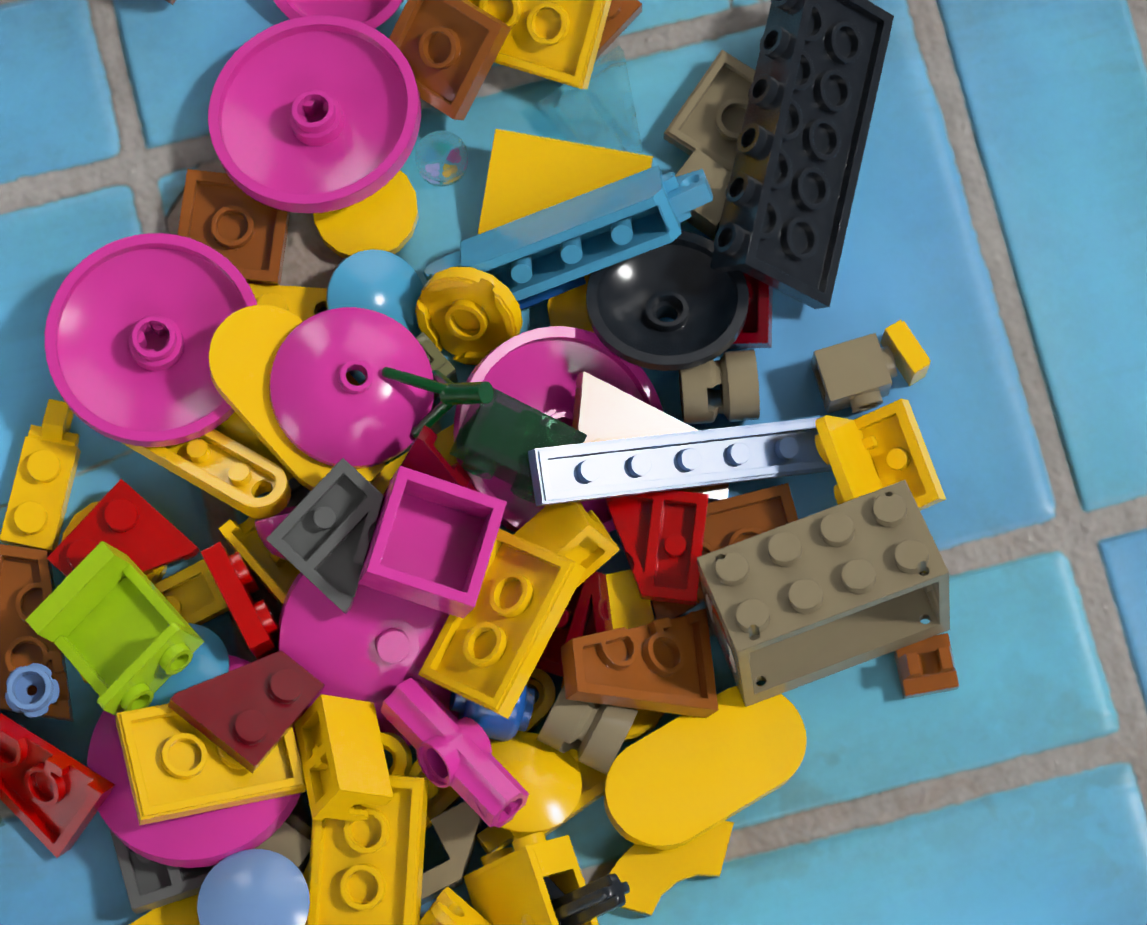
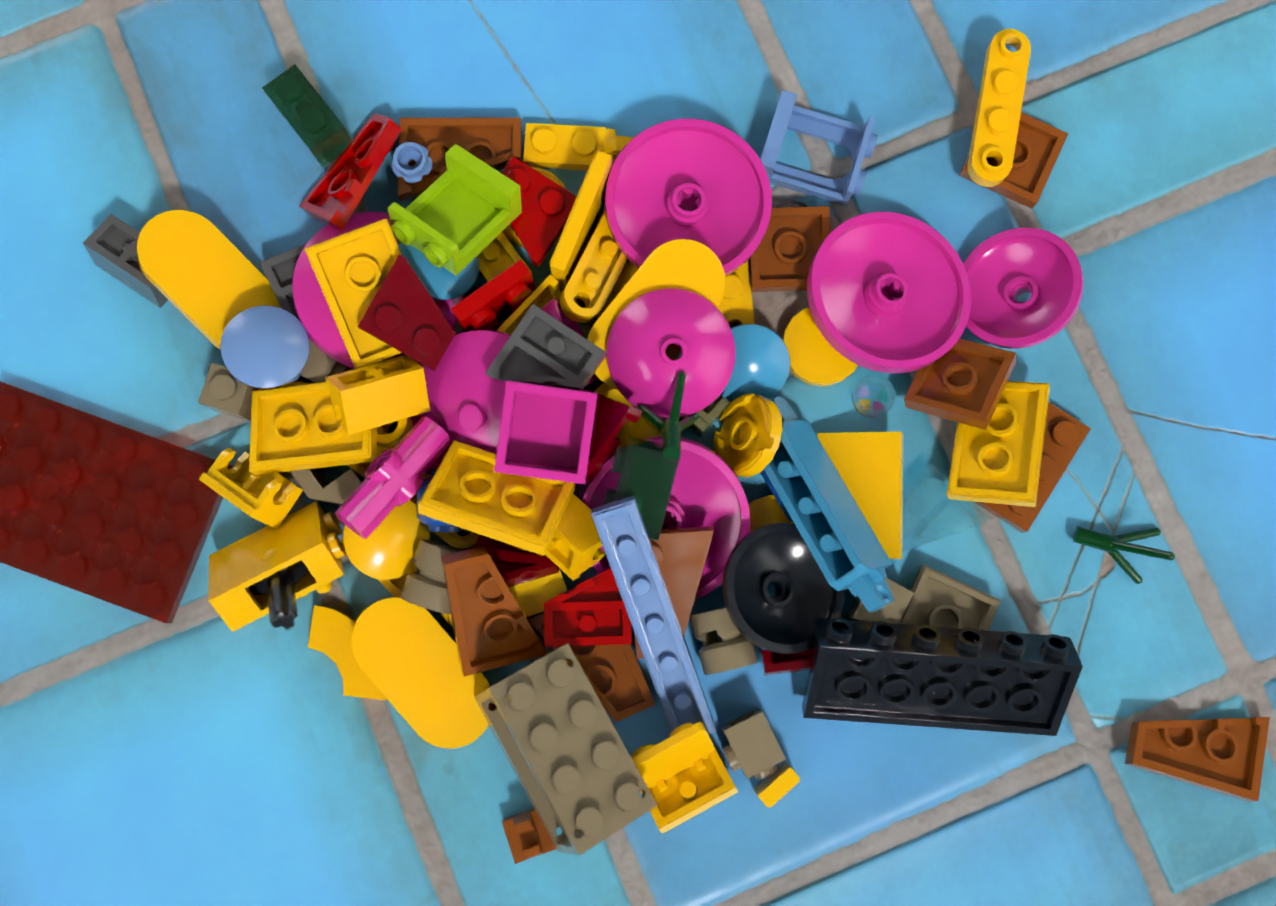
camera: 75 degrees right, 5 degrees up
none -> yellow tile [549,151,612,291]
none -> medium blue panel [760,90,878,206]

